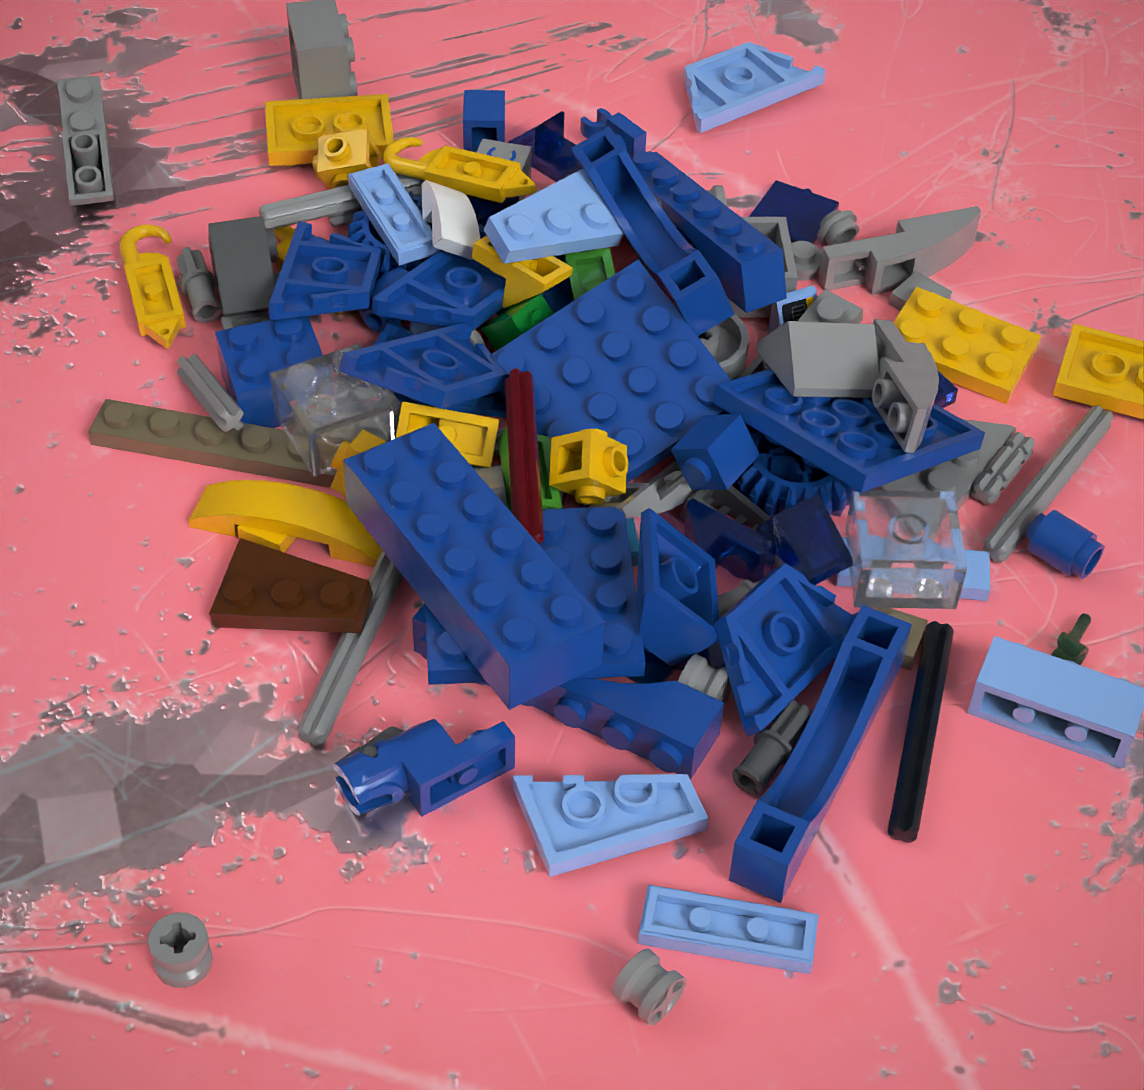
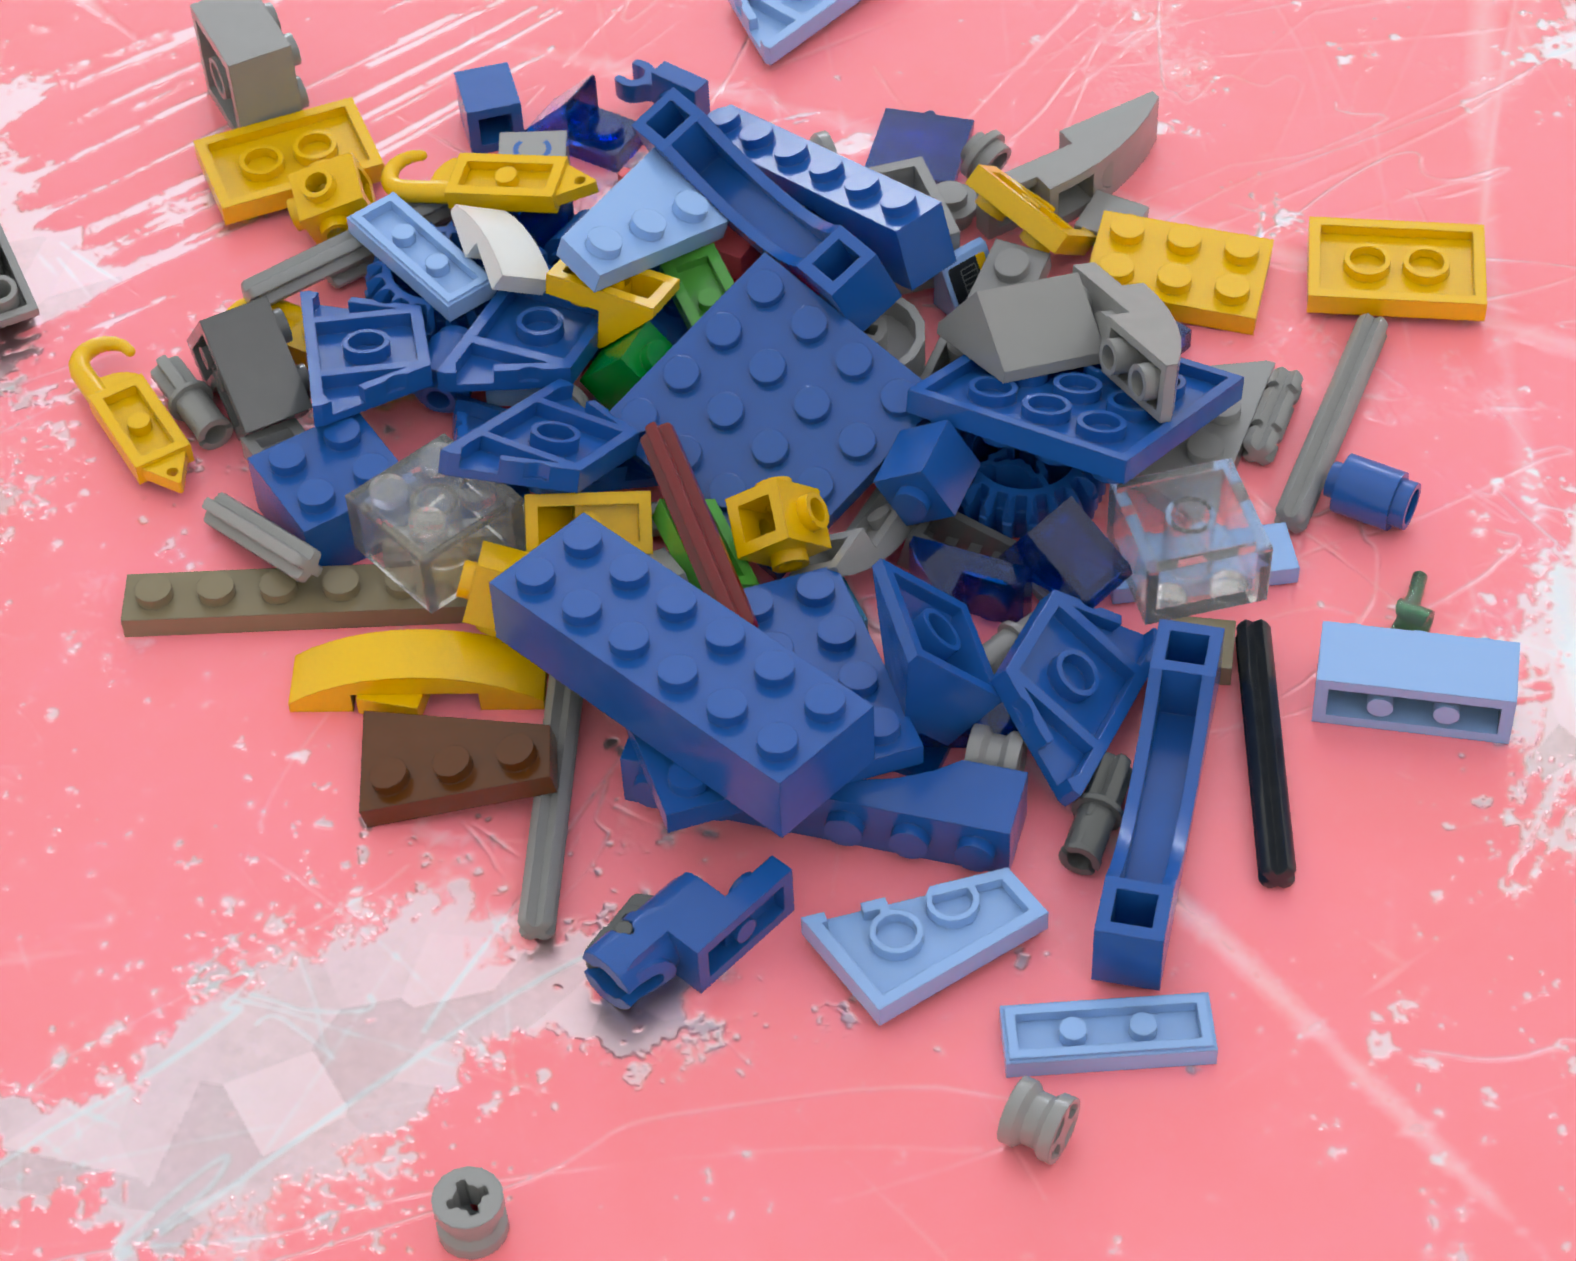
camera: 10 degrees left, 0 degrees up
none -> yellow wing [965,164,1097,256]

